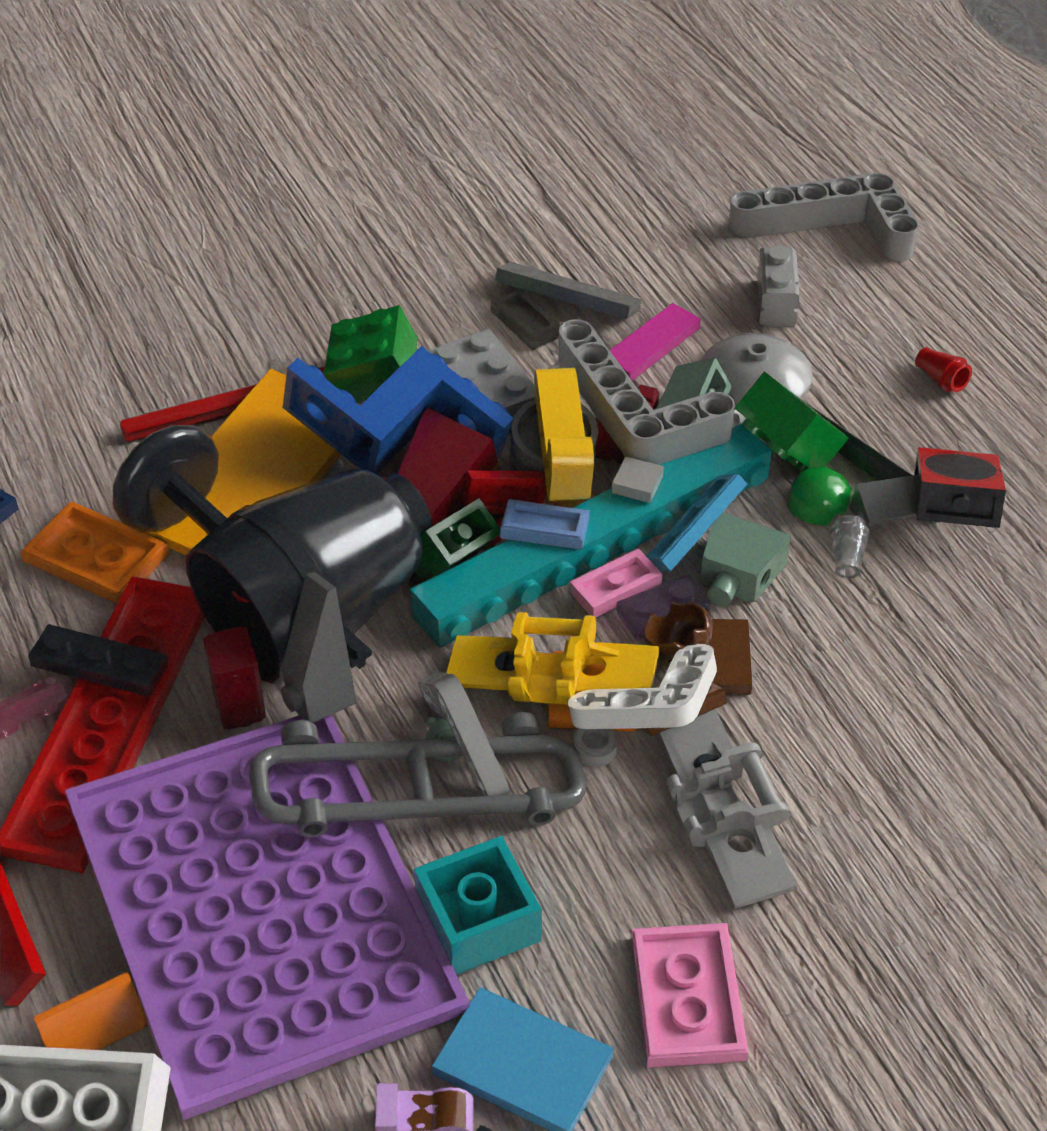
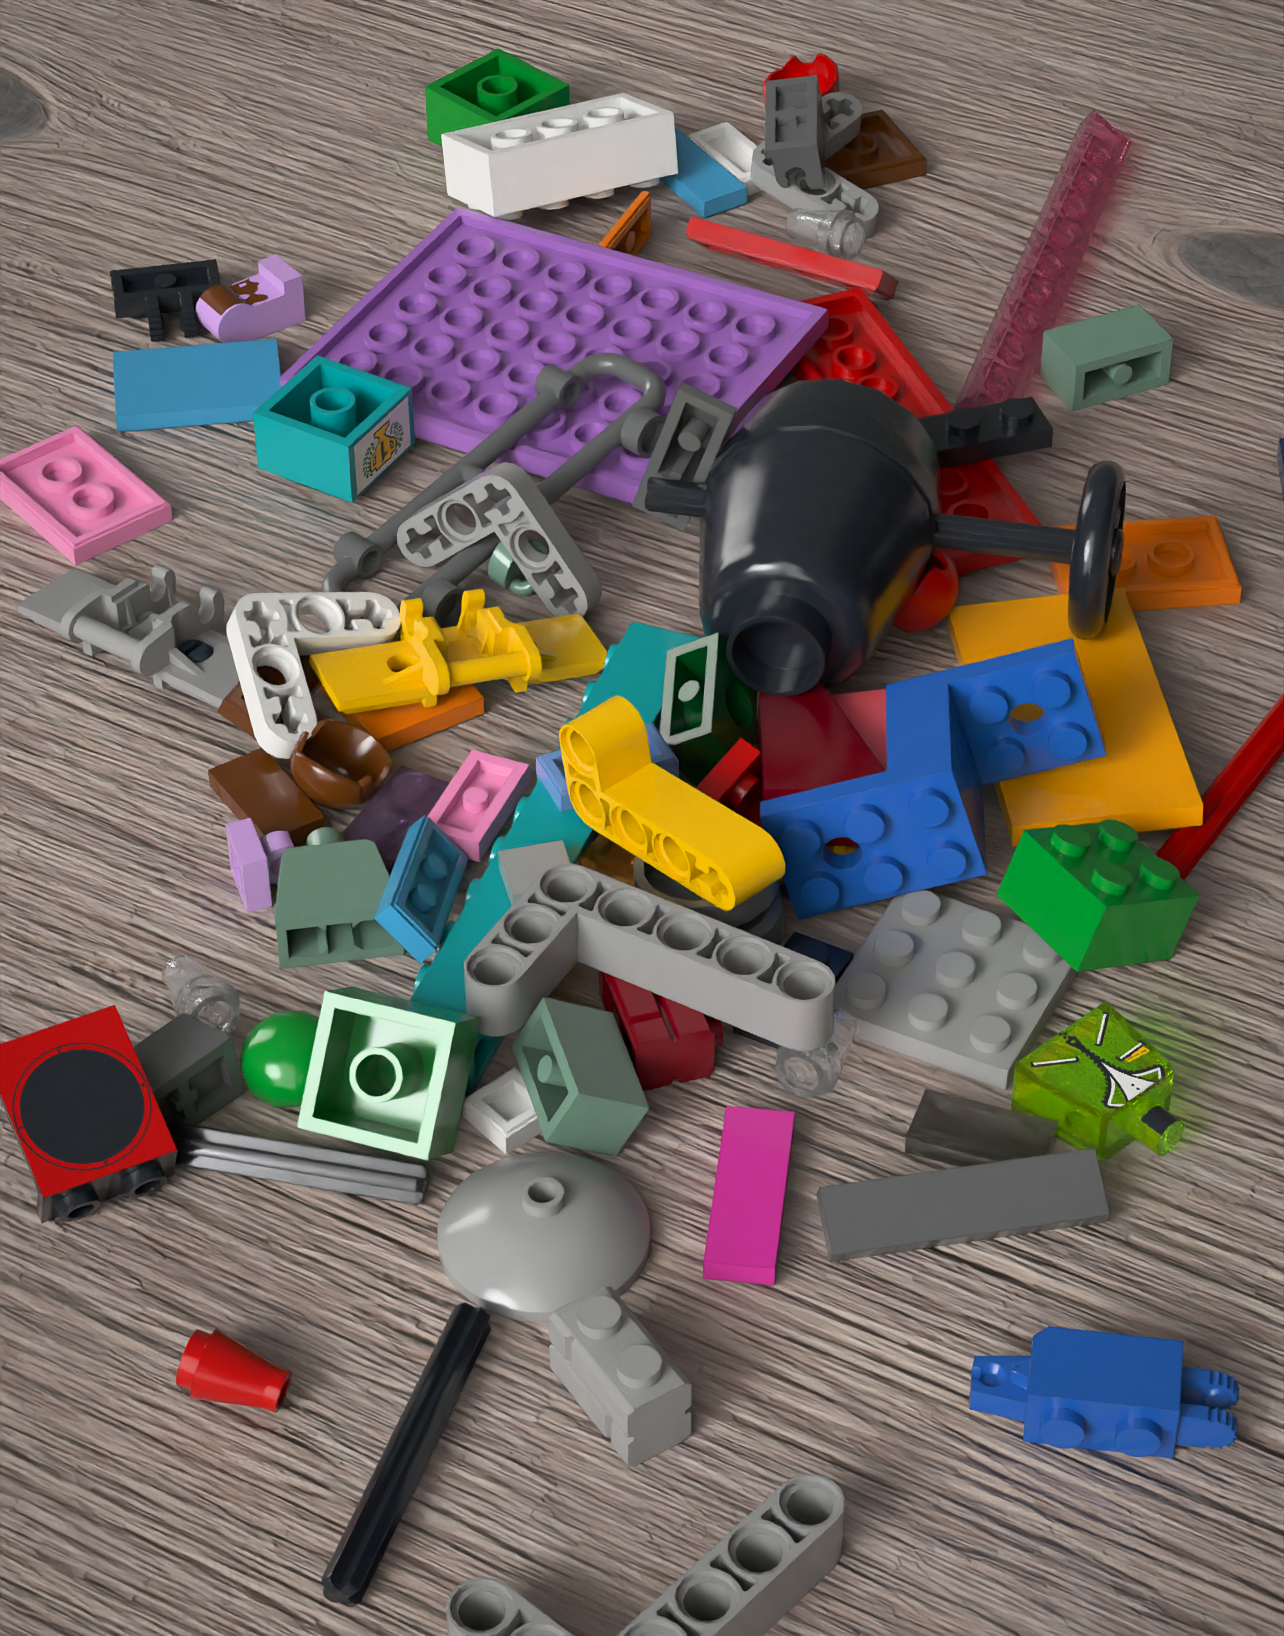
camera: 145 degrees right, 5 degrees down
none -> lavender tile [226,818,294,912]
none -> black axle [321,1302,491,1607]
none -> blue hinge [969,1326,1239,1458]
none -> clear neon green torso [1011,1001,1184,1160]

